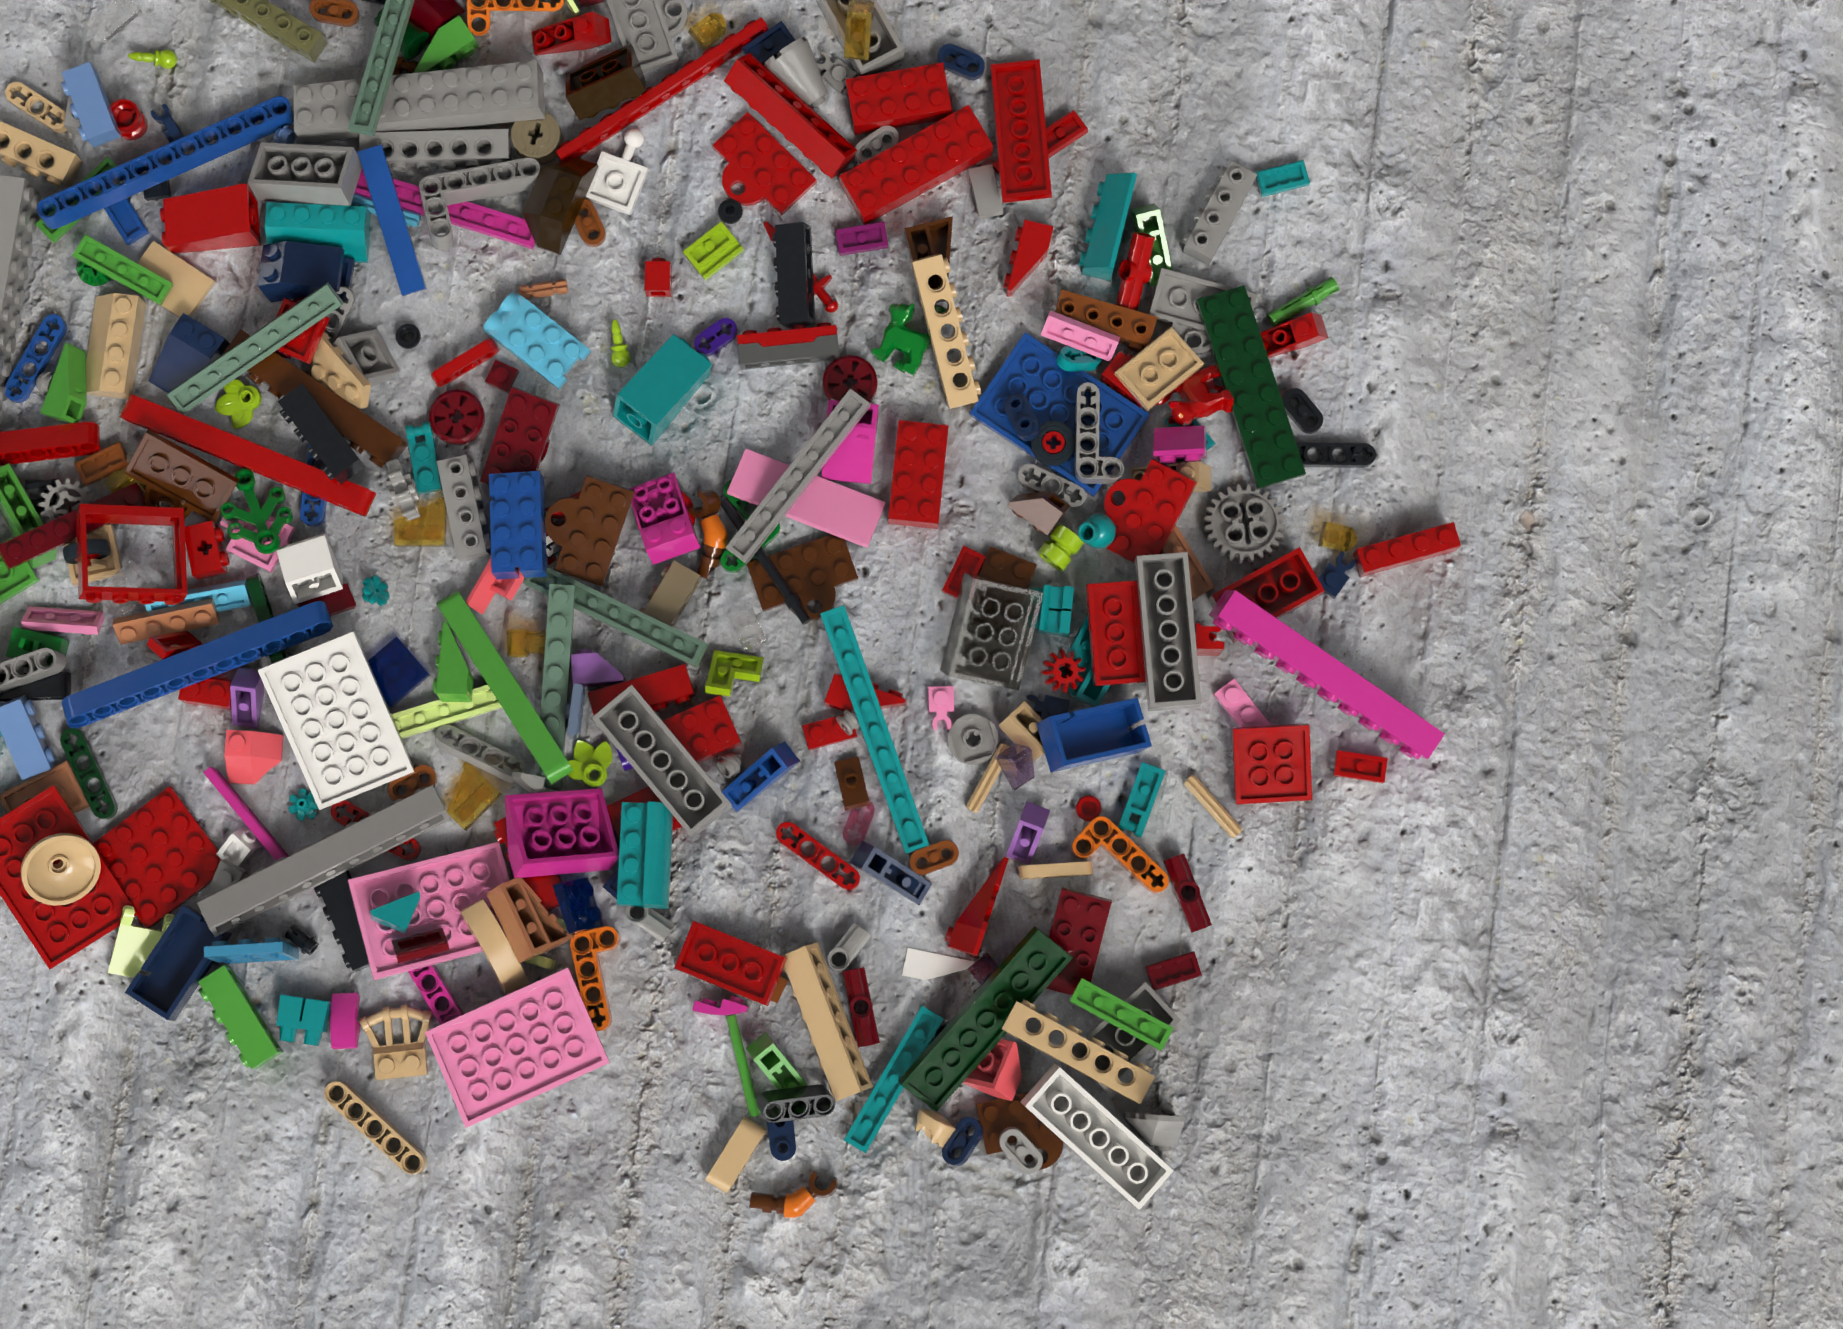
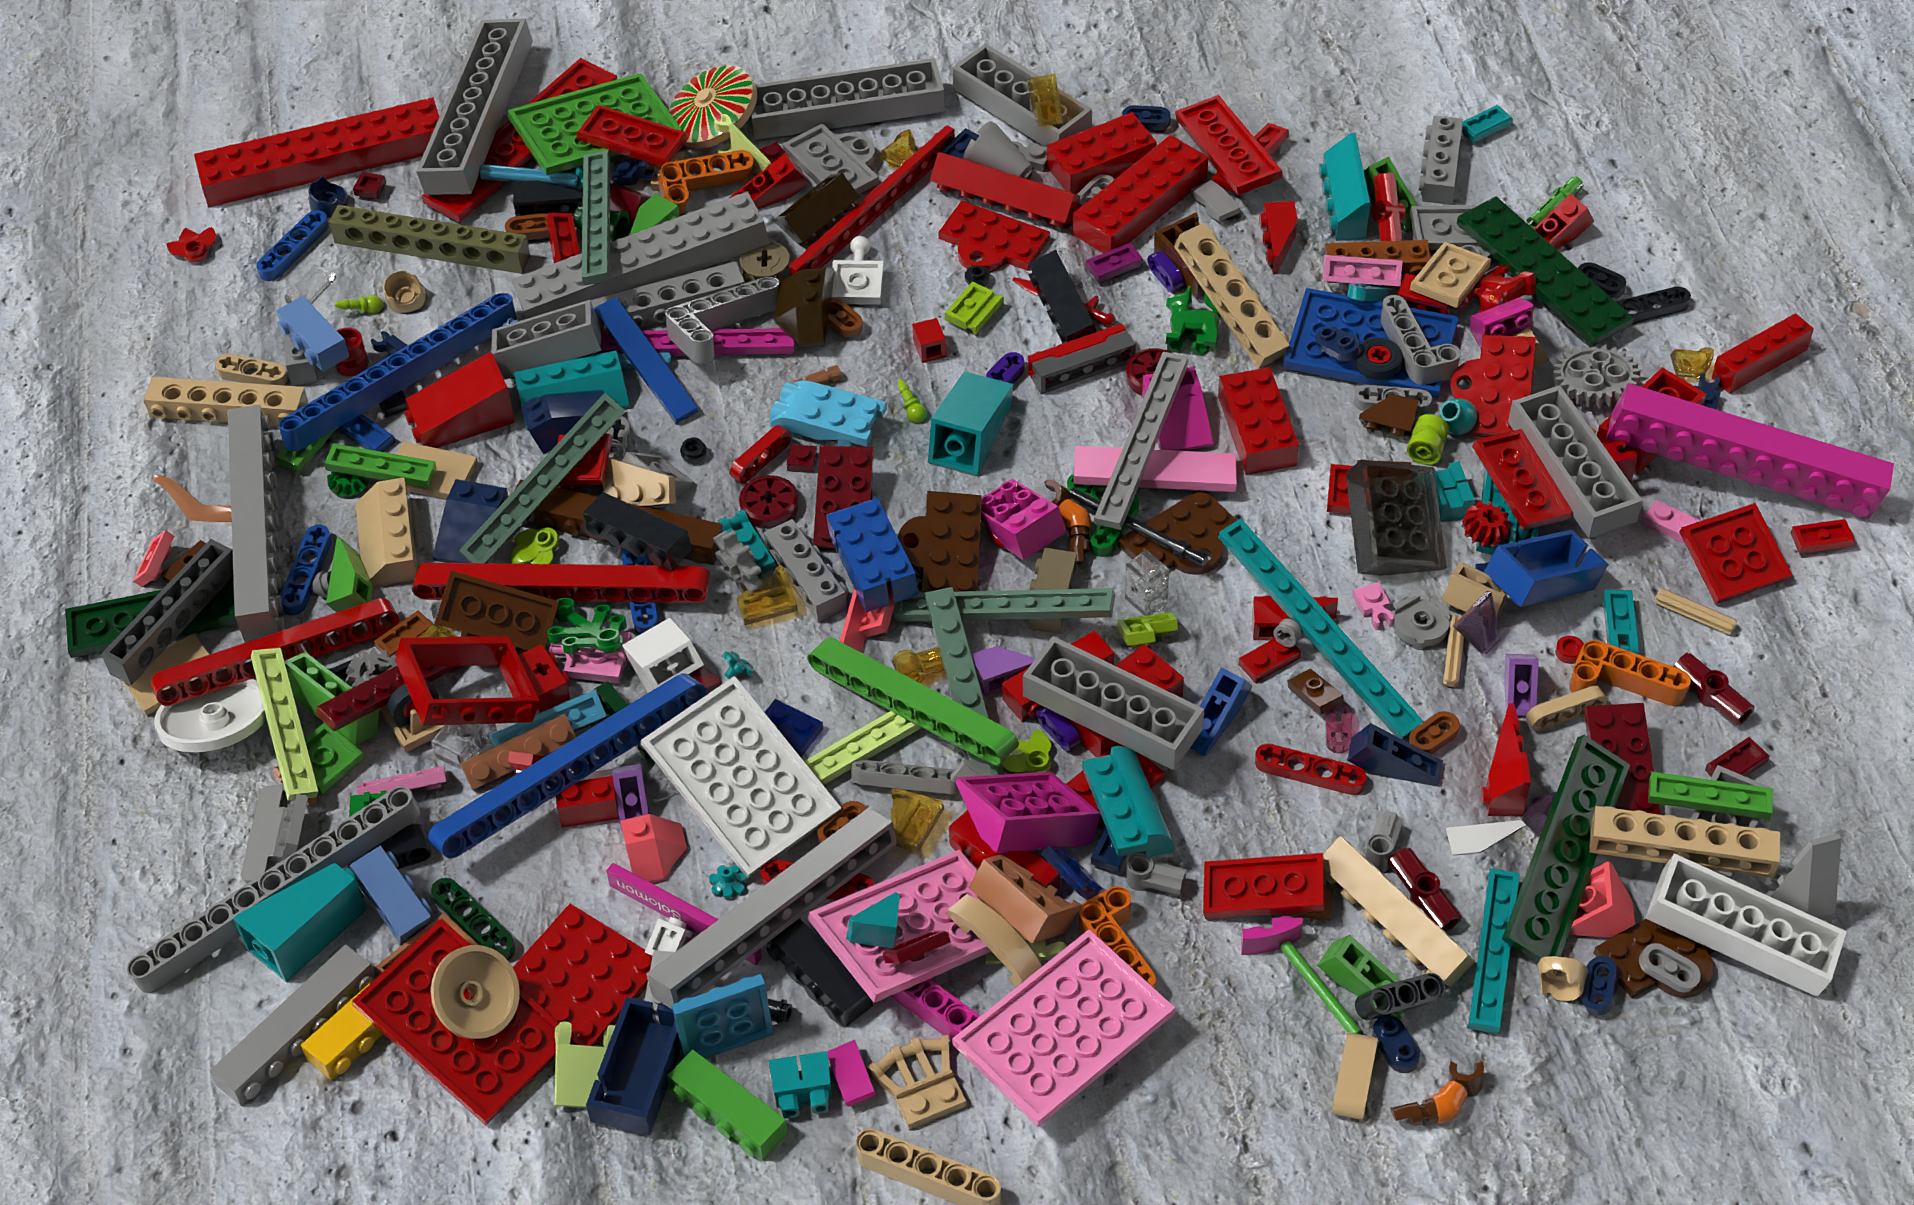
camera: 15 degrees left, 30 degrees down
bright green slope [433,622,474,702] -> none
sand blue plate [565,684,586,740] -> none
none -> tan hair [383,271,426,313]
none -> red plate [546,213,580,263]
none -> dark purple beam [1147,251,1184,292]

